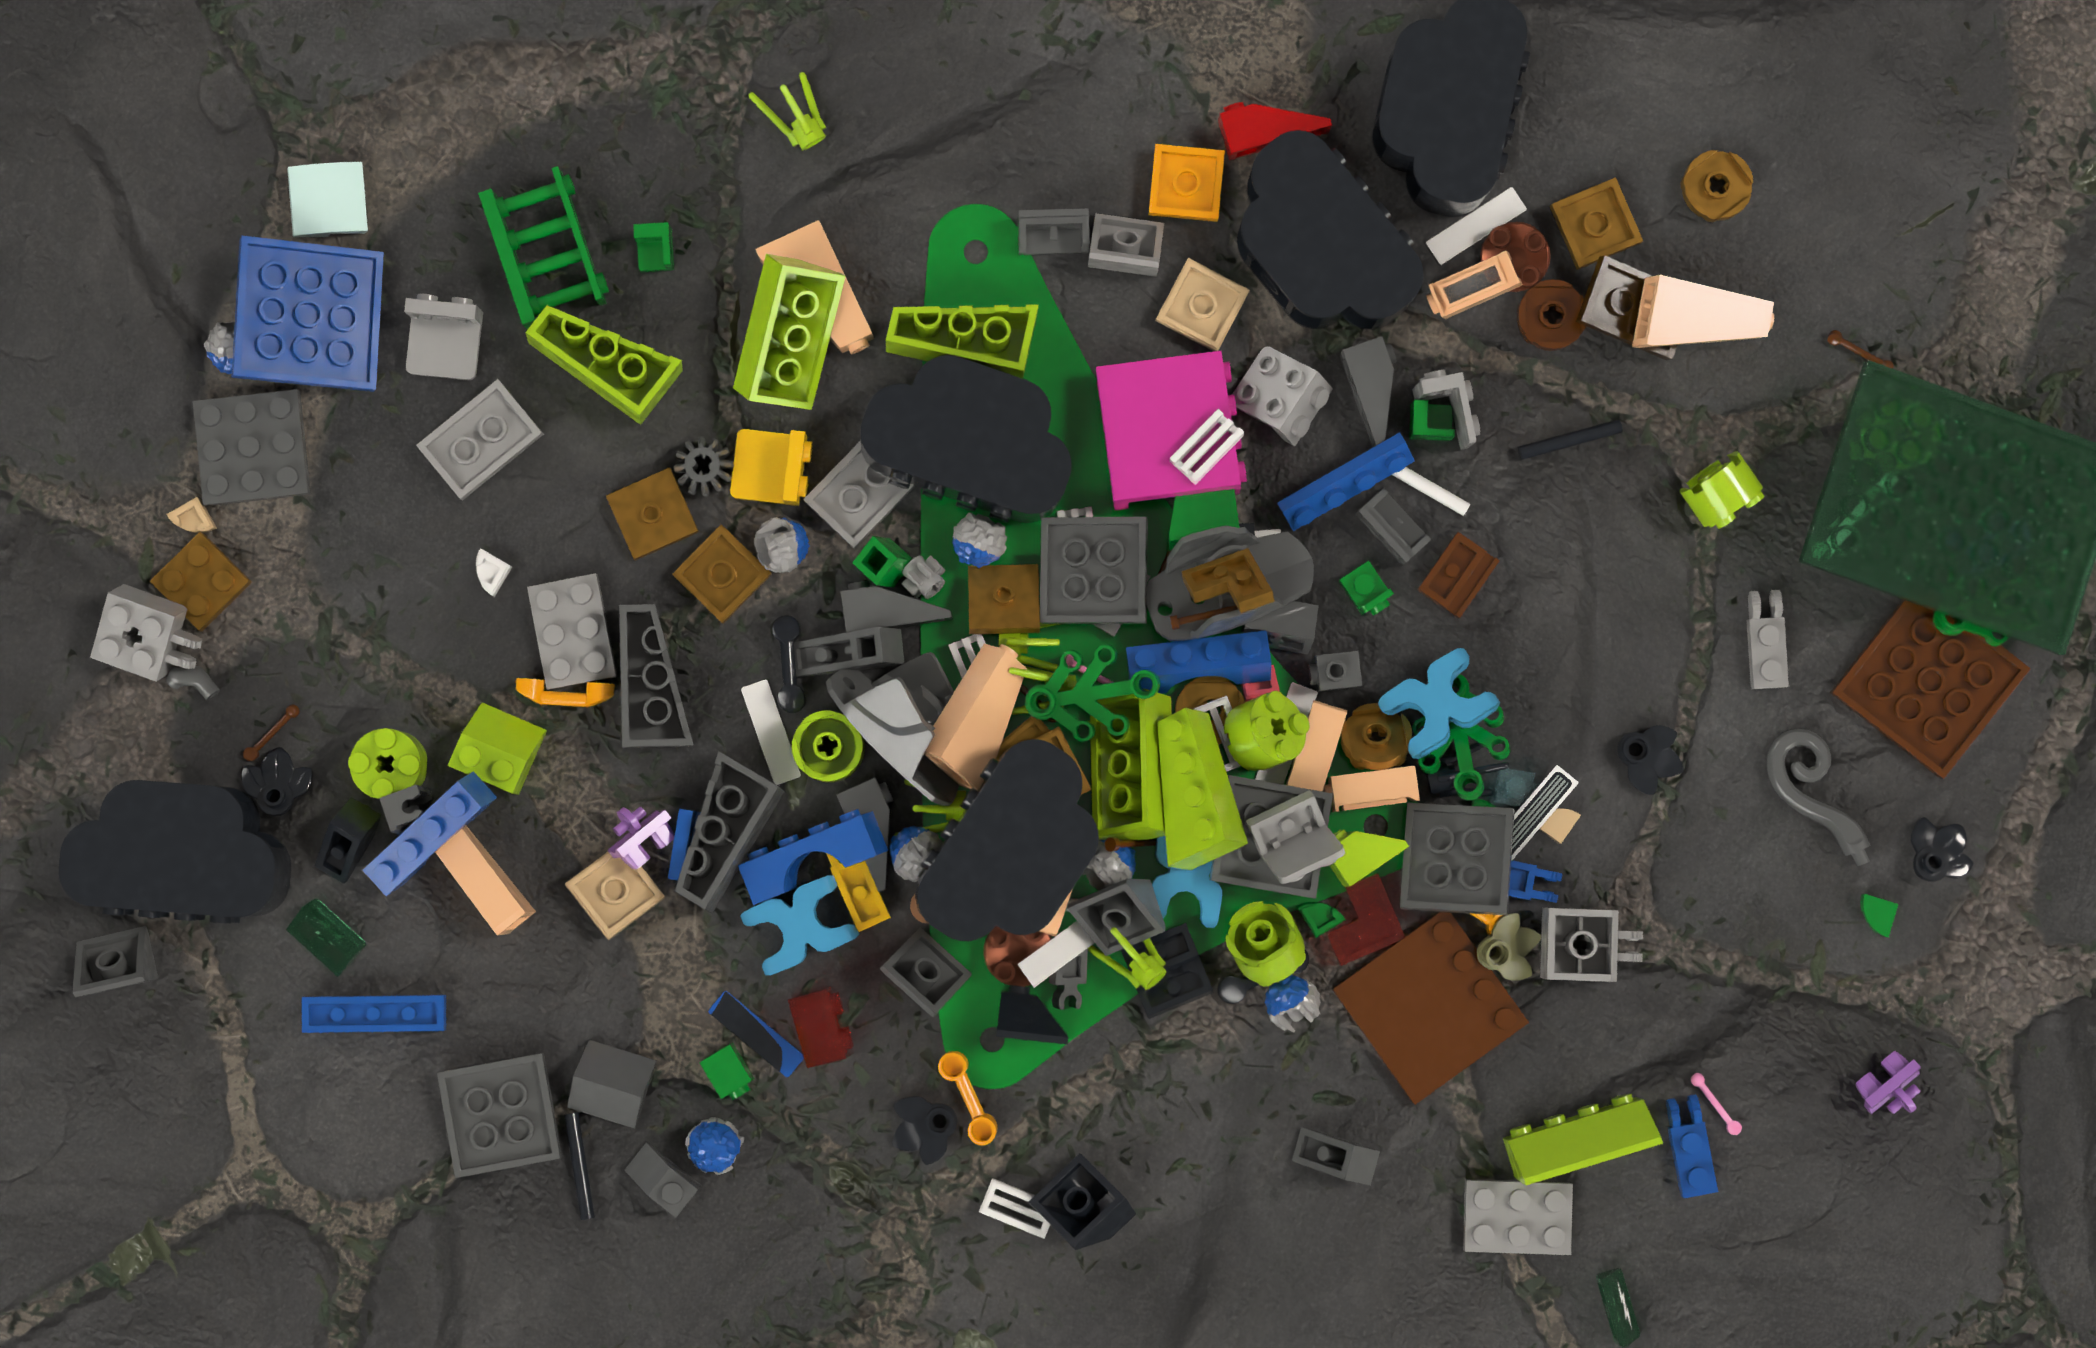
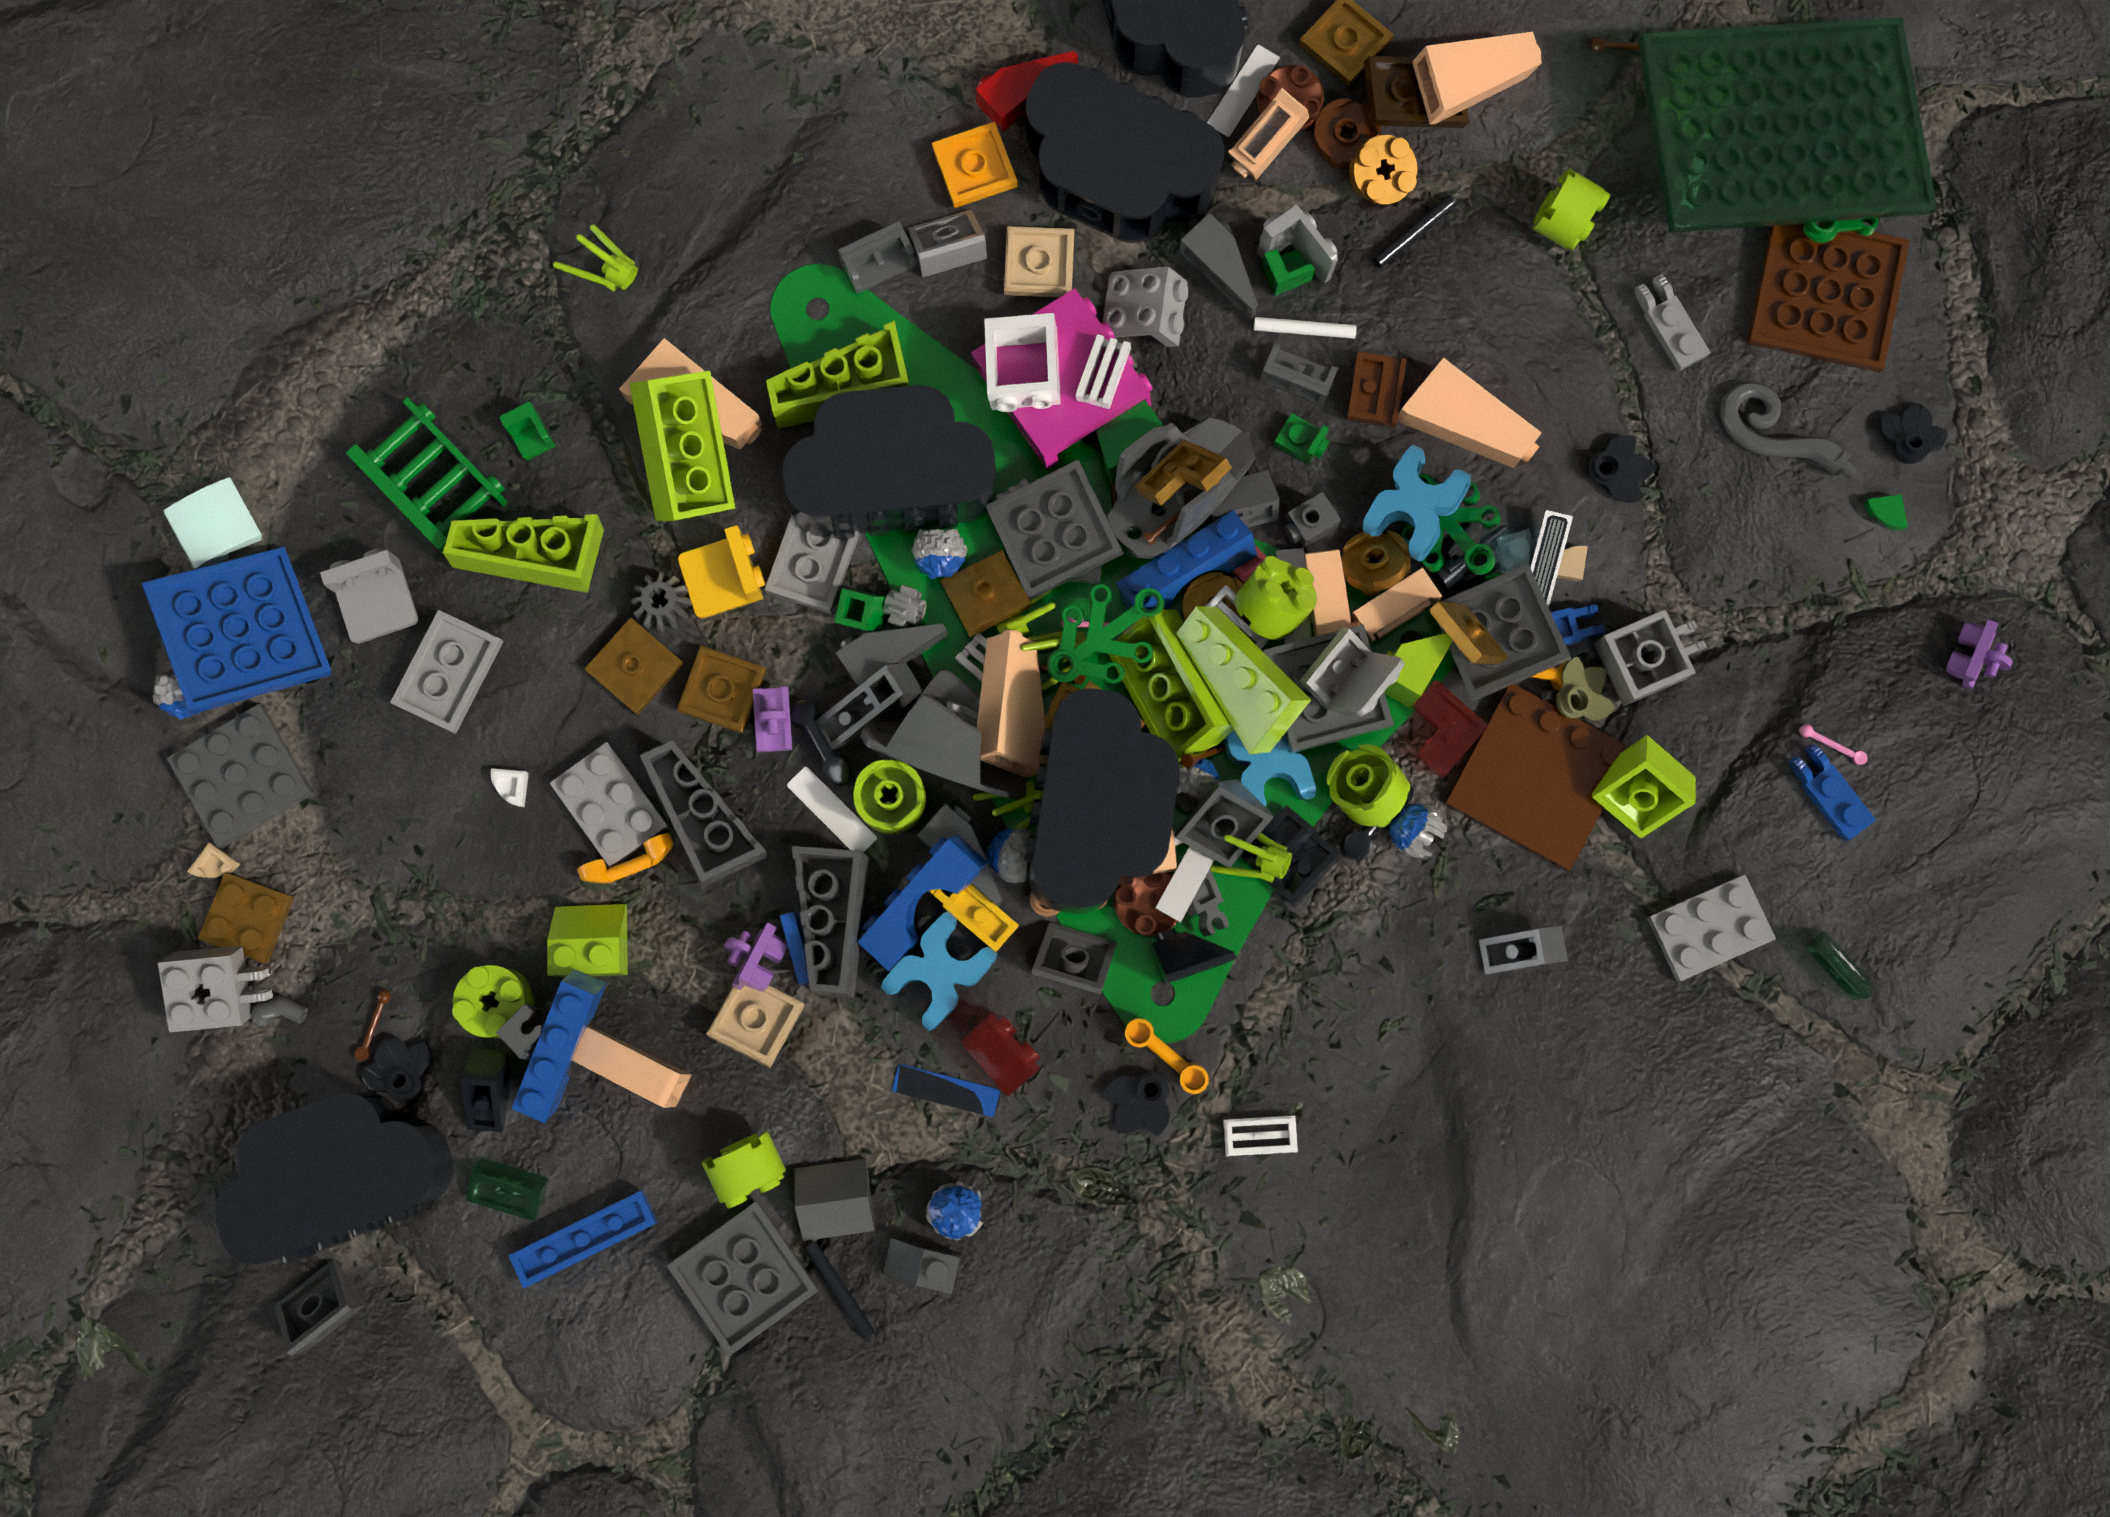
camera: 20 degrees left, 5 degrees down
green brick [699,1042,755,1101] -> none
light grey piece [754,517,810,573] -> none
black slope [1029,1153,1136,1250] -> none
blue plate [1277,432,1415,531] -> none
green tile [1297,902,1346,938] -> none
lime slope [1503,1093,1663,1185] -> none
none -> lime brick [701,1130,786,1209]
none -> medium lavender hips [753,687,792,753]
none -> white window [984,313,1061,412]
none -> plate [1349,135,1417,205]
none -> light nougat slope [1398,357,1542,468]
none -> pearl gold plate [1430,601,1508,664]
none -> lime slope [1592,735,1696,839]

